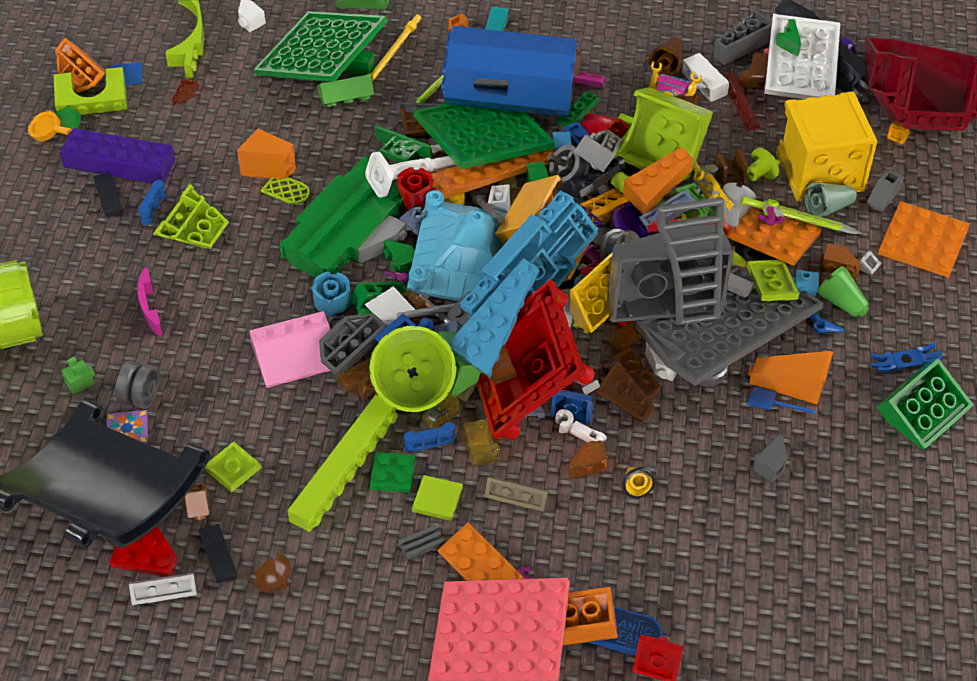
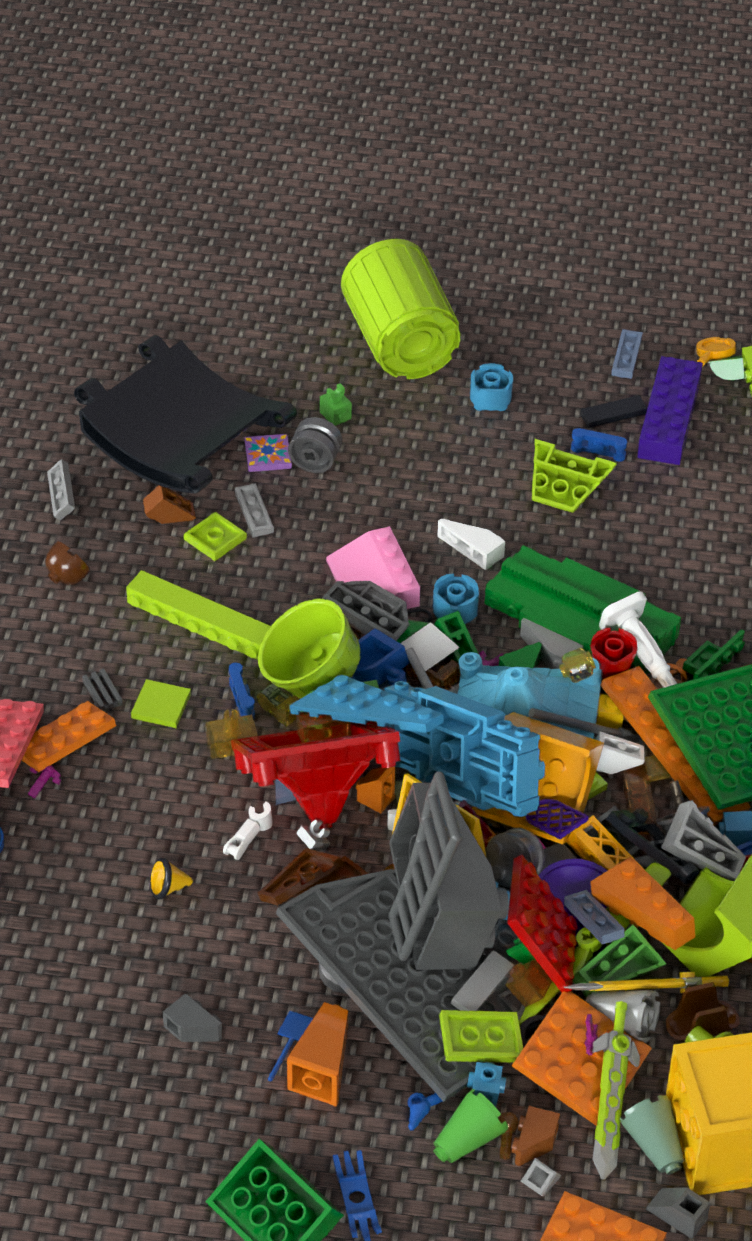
camera: 90 degrees right, 5 degrees down
red plate [109,526,178,577] -> none
dark pink slope [138,268,162,336] -> none
black tile [199,523,238,584] -> none
orange slope [237,129,296,179] -> none
lime window [261,177,310,204] -> none
green plate [370,452,416,493] -> none
dark tan plate [484,476,549,512] -> none
green slope [525,162,548,183] -> none
blue slope [551,389,593,424] -> none
clear orange slope [568,440,609,479] -> none
none -> light grey tile [235,483,274,537]
none -> white slope [438,519,505,570]
none -> dark azure brick [470,363,513,411]
none -> clear yellow head [559,648,596,683]
none -> sand blue plate [611,329,643,379]

